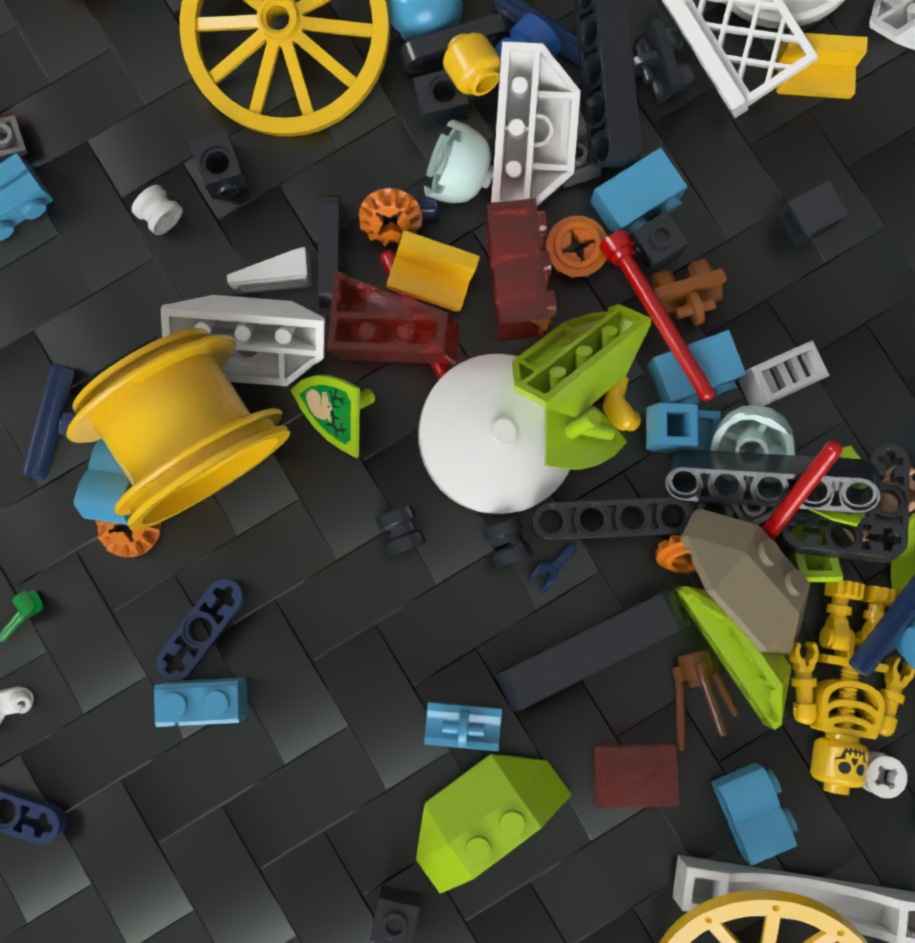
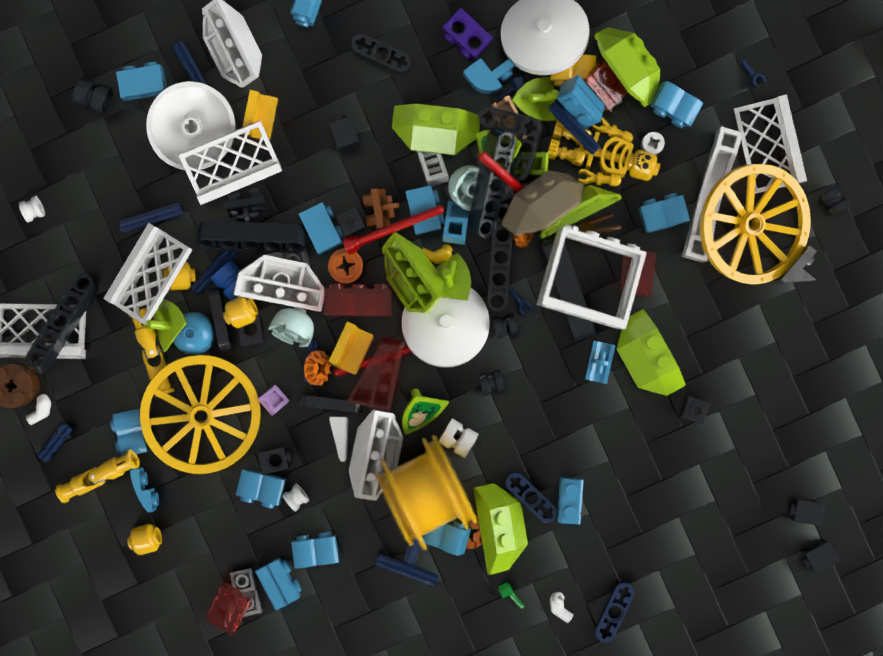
camera: 85 degrees left, 5 degrees up
none -> dark azure brick [236,468,287,508]
none -> lavender tile [258,385,289,416]
none -> dark azure brick [291,531,339,568]
none -> lime wedge [392,104,480,155]
none -> white wheel [438,418,479,458]
none -> lime wedge [473,483,528,575]
none -> white window [537,224,647,329]

